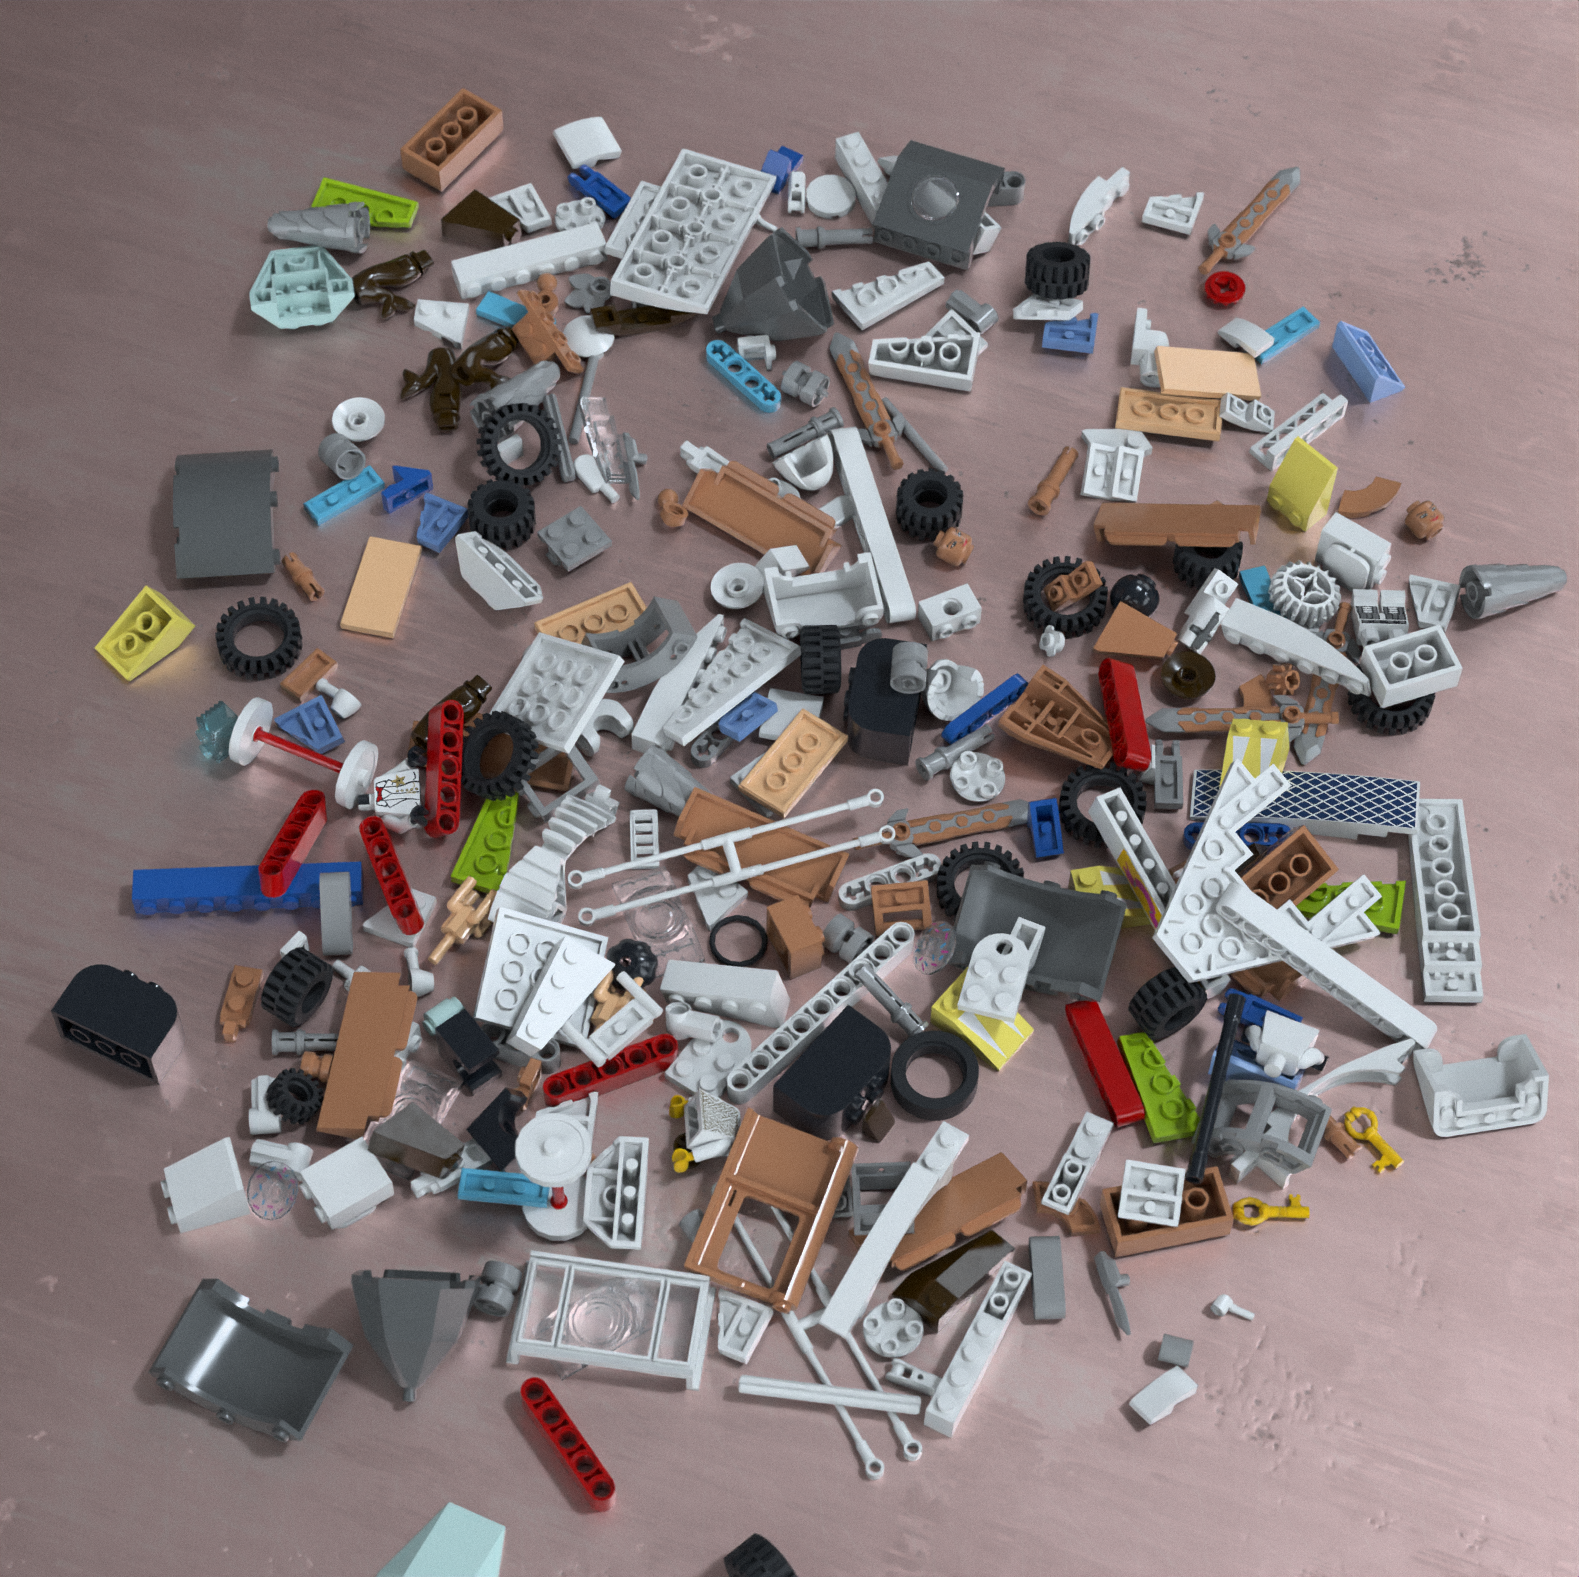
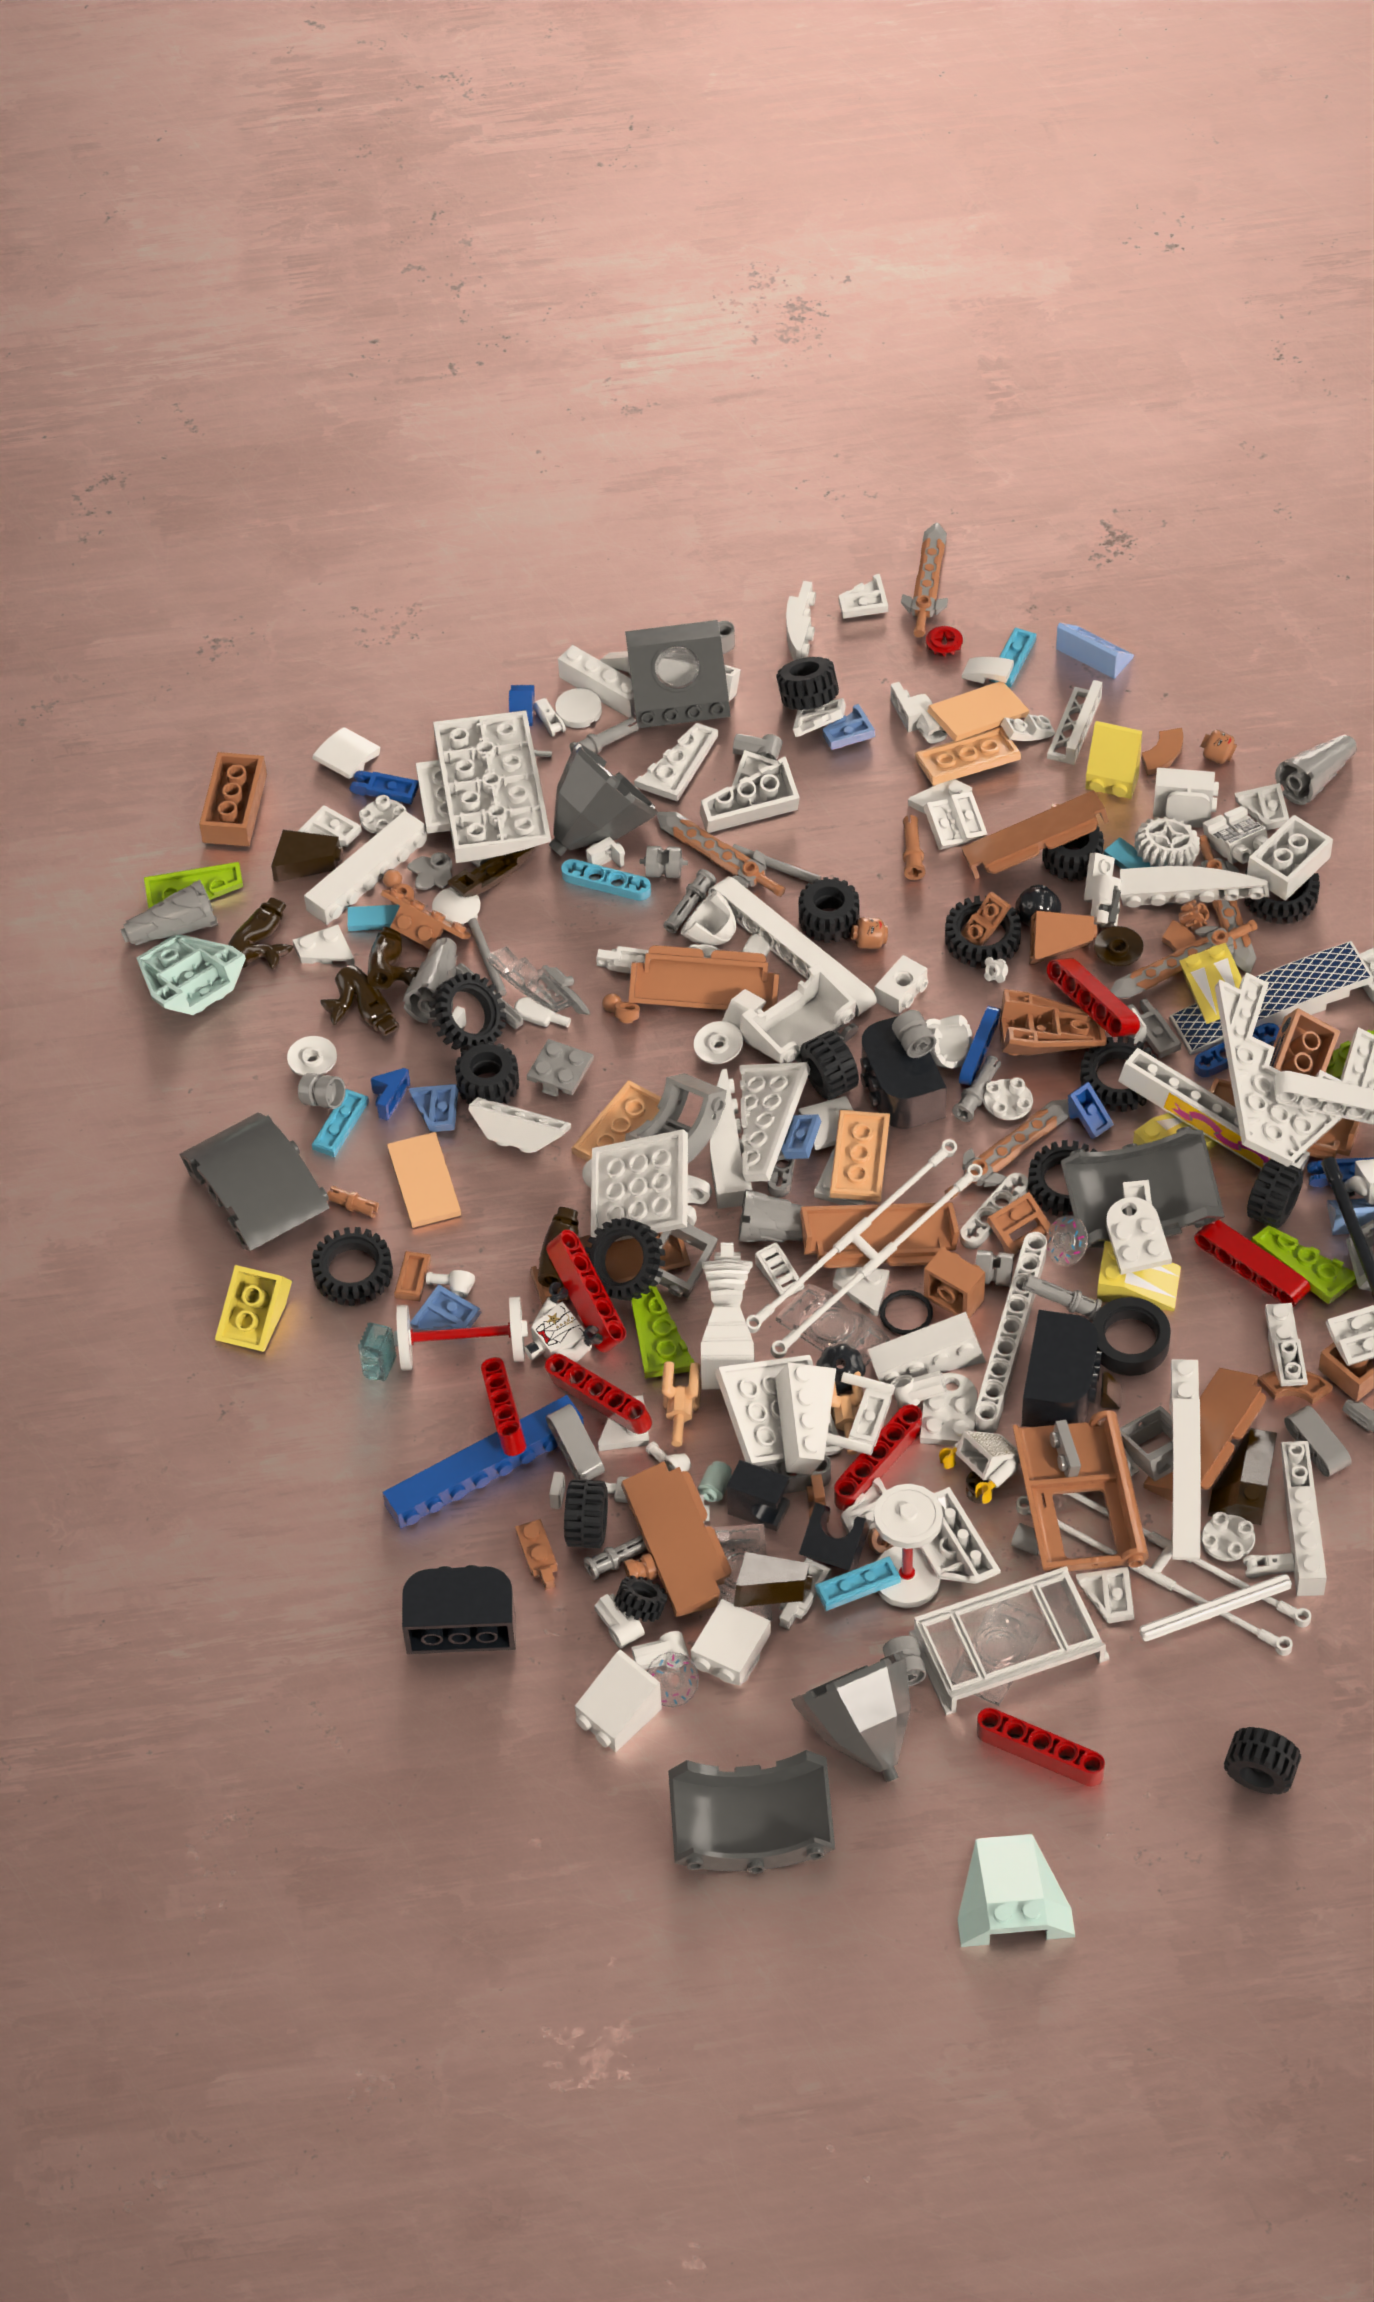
camera: 25 degrees left, 5 degrees down
none -> light grey plate [1050,1420,1081,1478]

